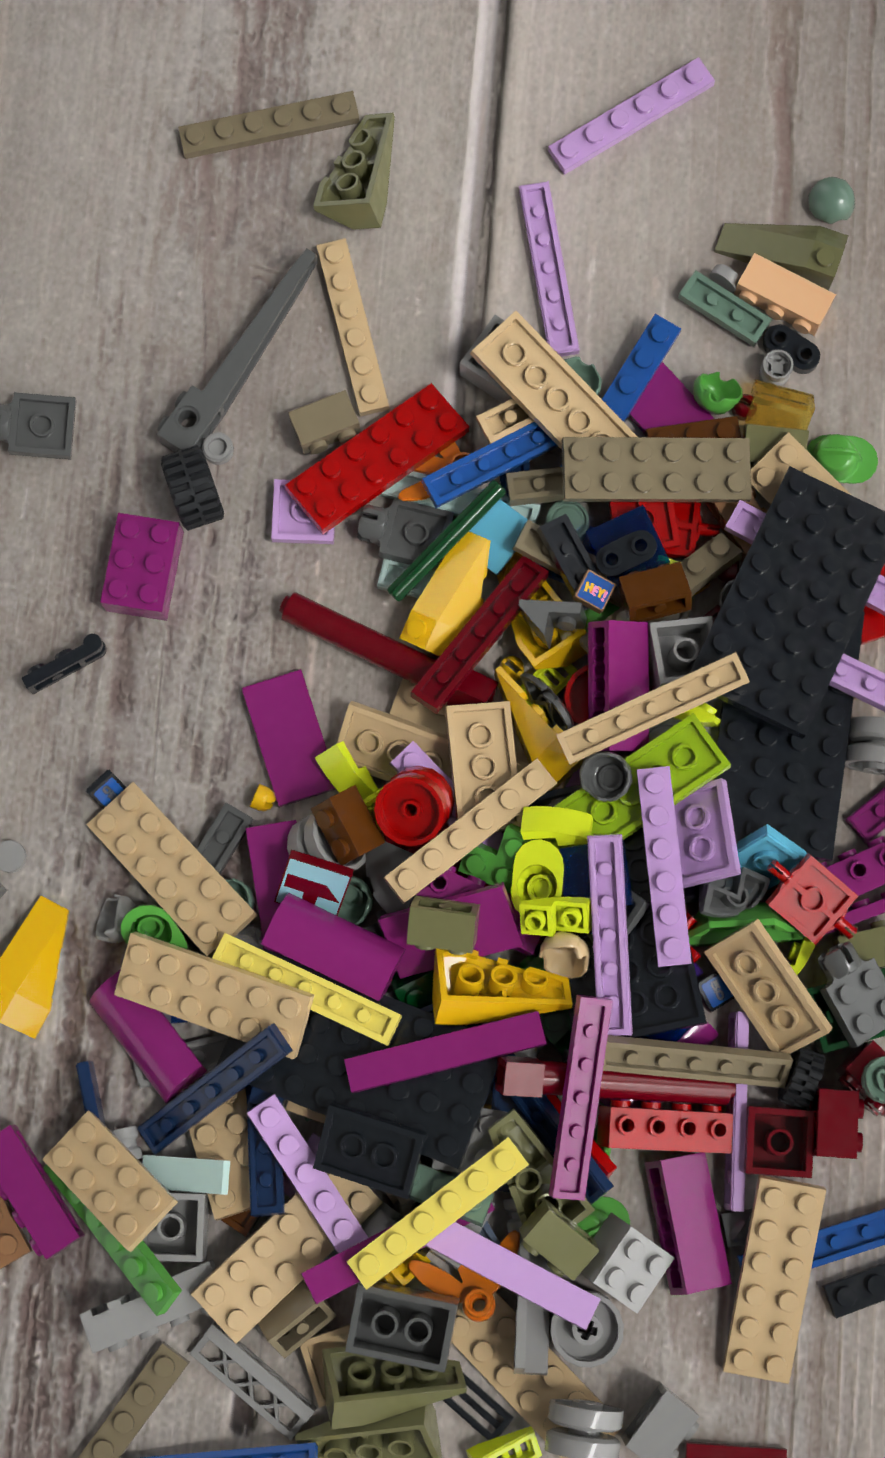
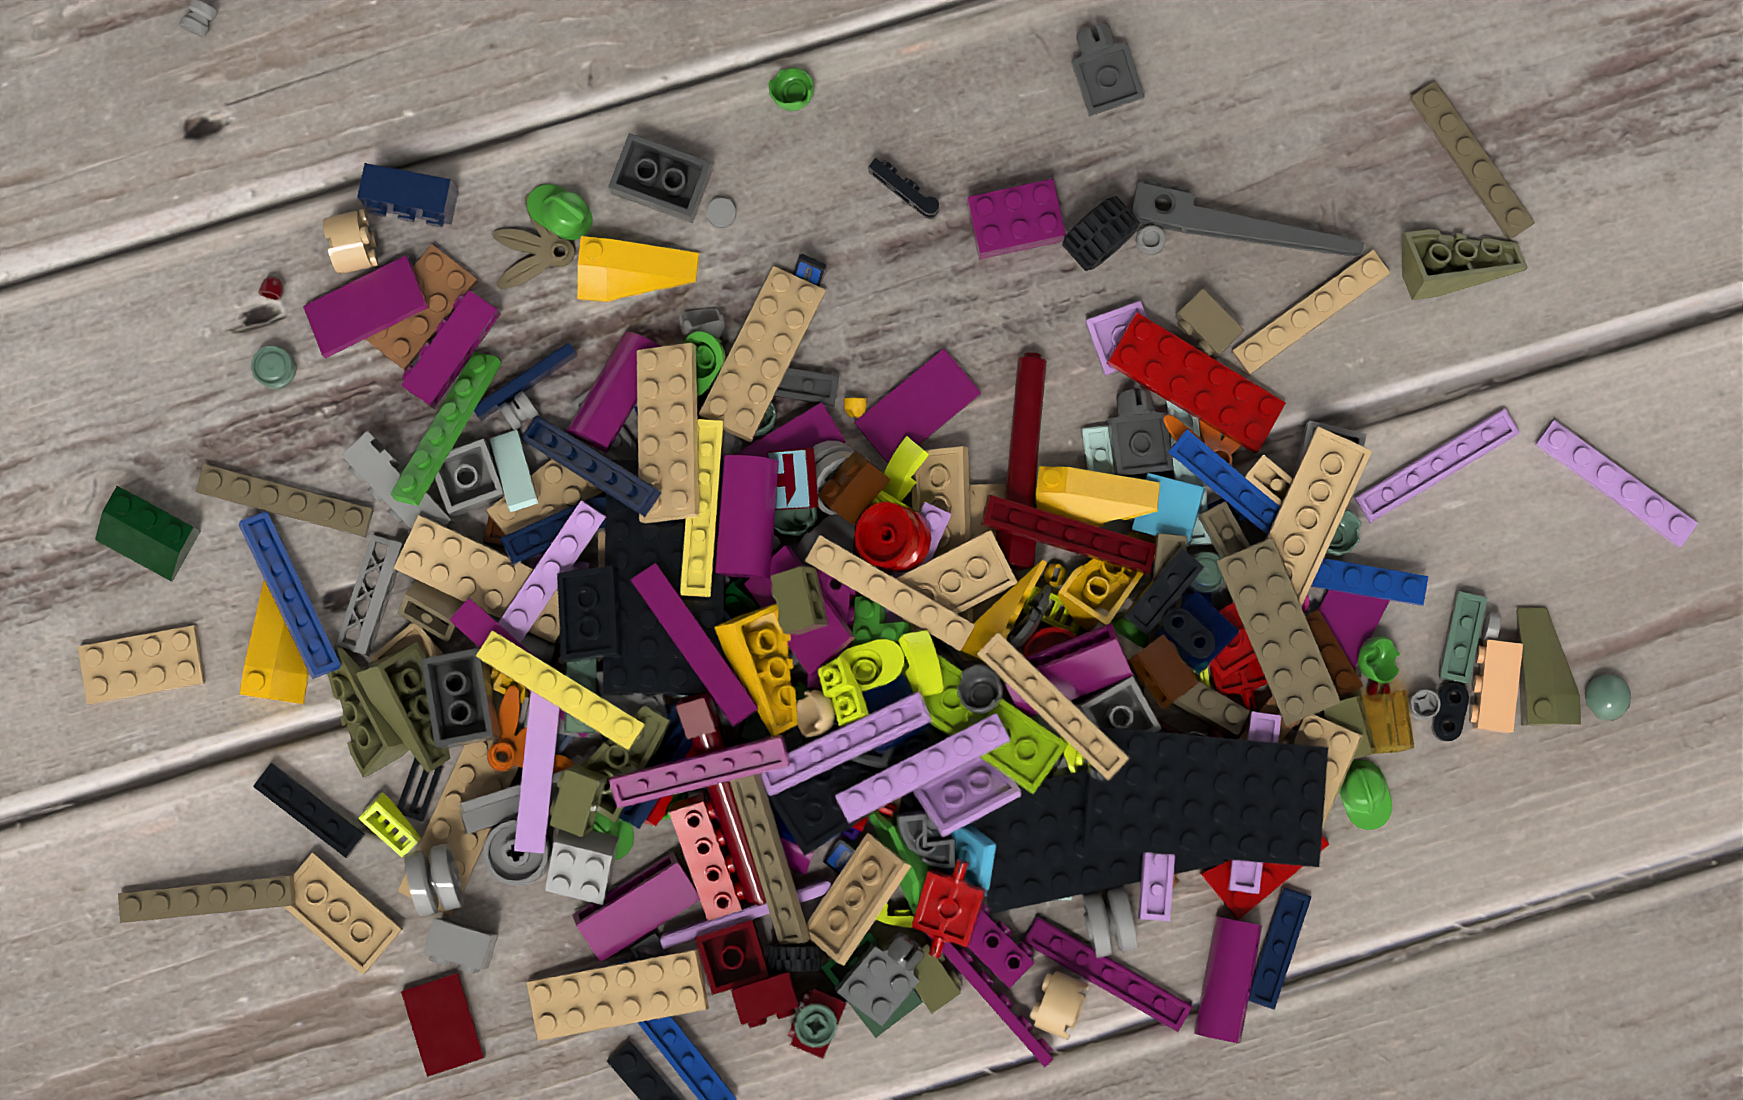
camera: 70 degrees right, 5 degrees up
tan plate [42,1110,178,1252] -> none
dark green axle [387,481,506,601] -> none
dark grey slope [519,599,587,649] -> none
tile [572,569,616,614] -> none

